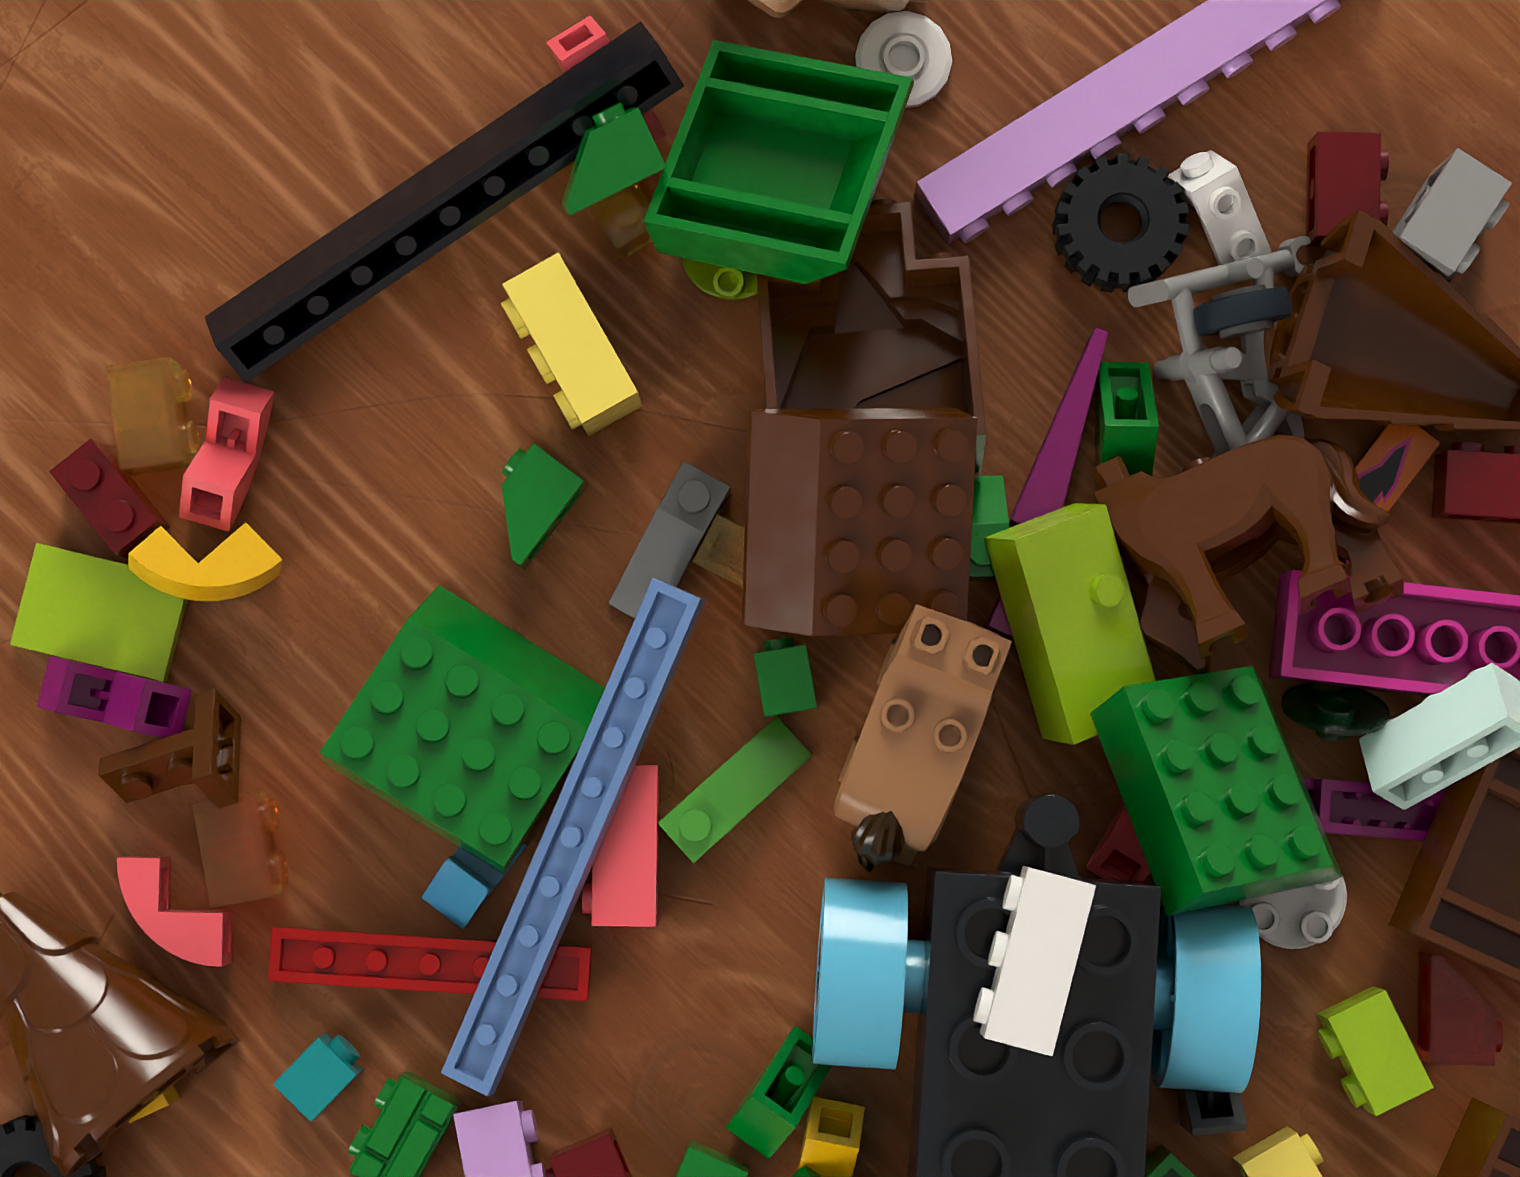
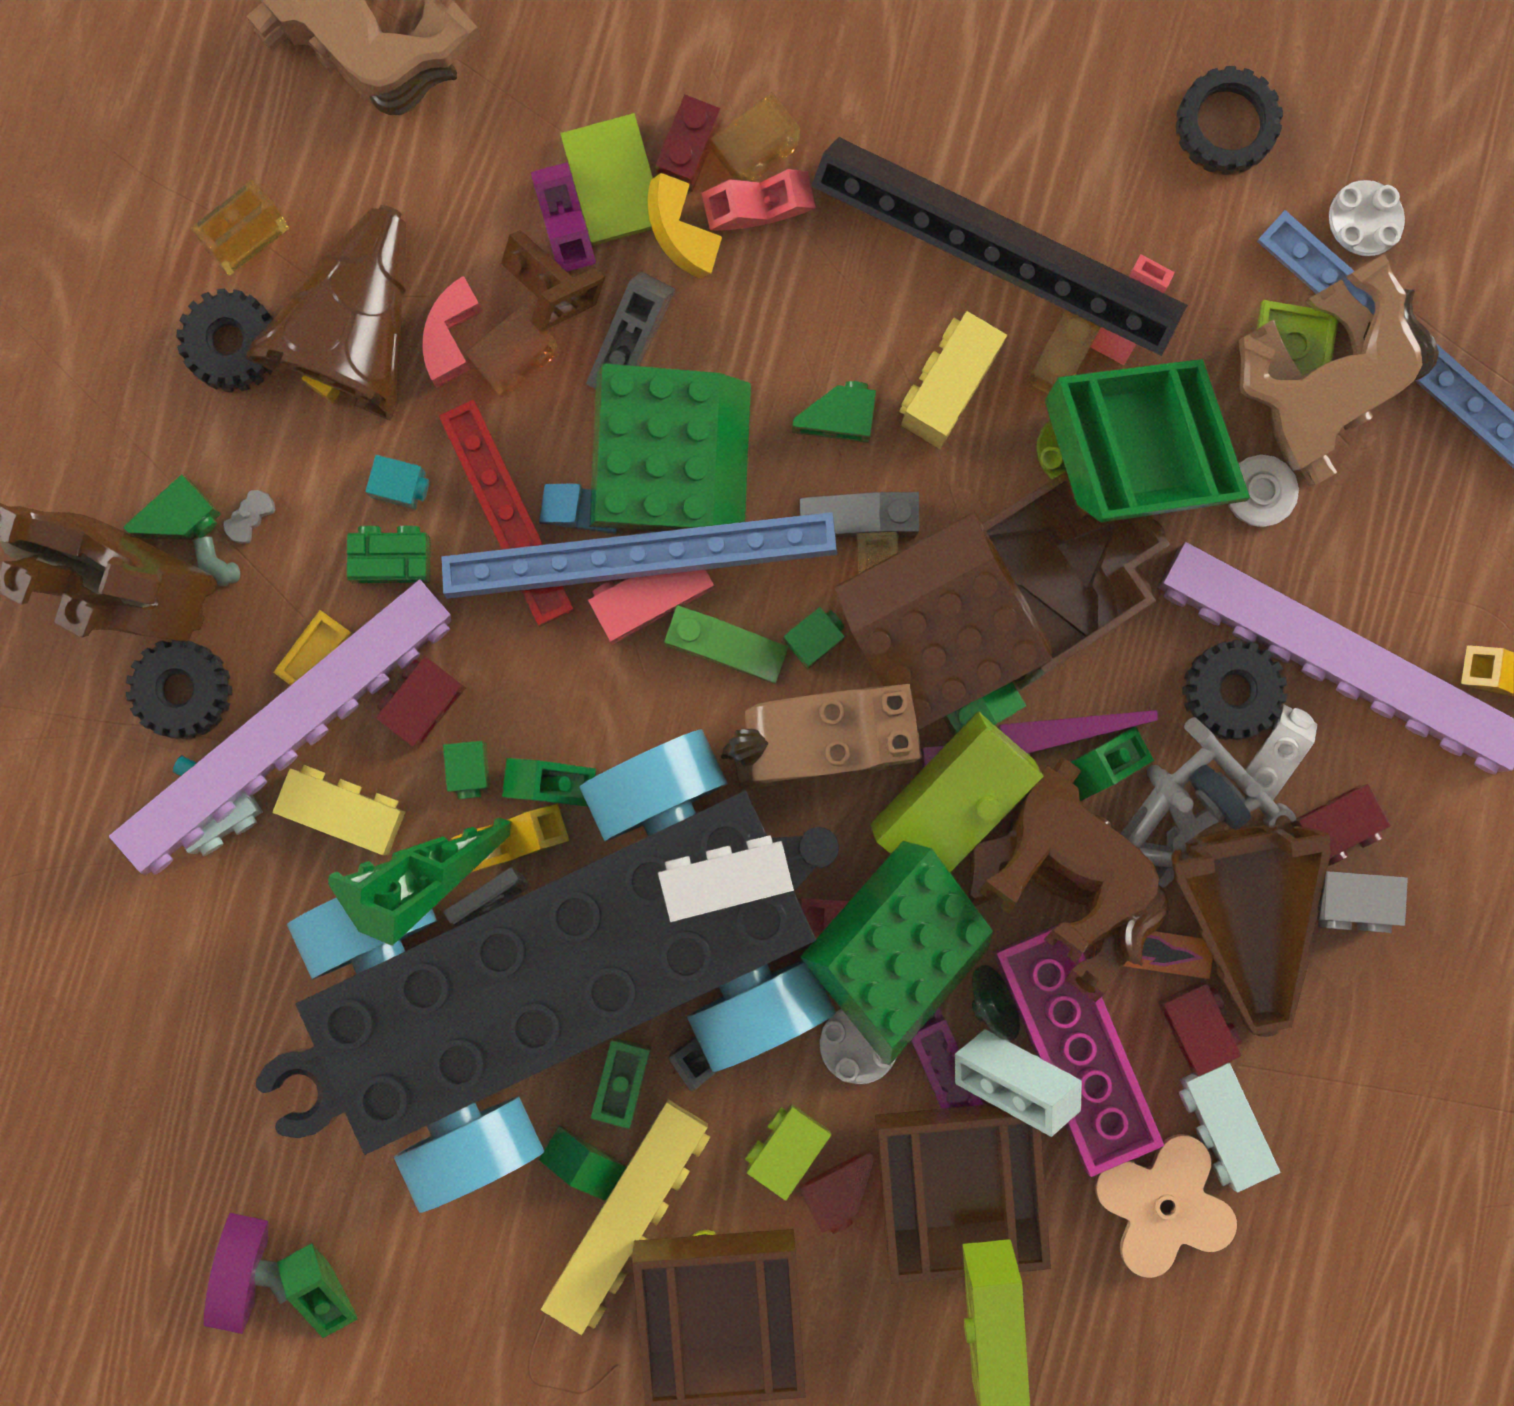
camera: 55 degrees right, 0 degrees up
green slope [561,102,667,216] -> none
none -> dark grey slope [586,271,676,389]

